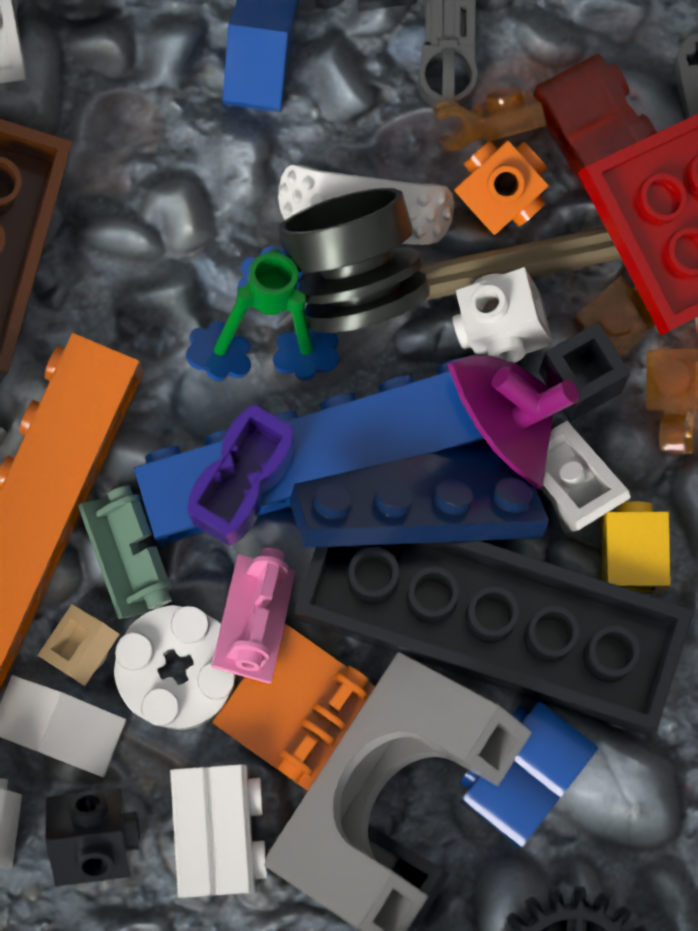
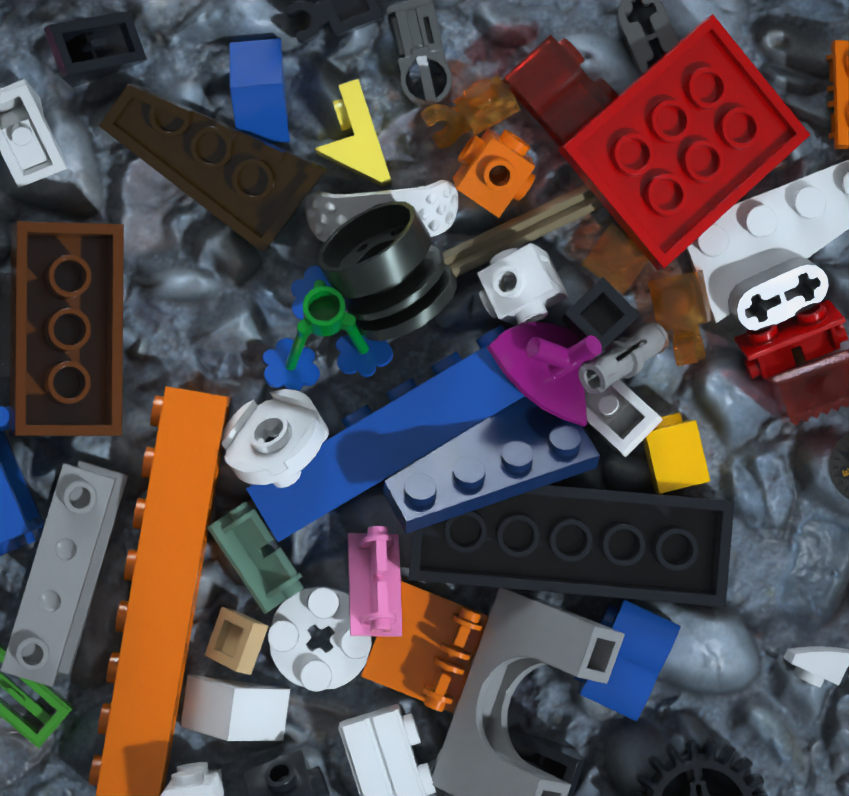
camera: 15 degrees left, 10 degrees up
dark purple brick [187,404,295,546] -> none
none -> dark brown wing [99,83,328,253]
none -> white plate [221,389,329,488]
none -> light yellow slope [315,79,391,186]
none -> light grey pin [578,321,669,395]

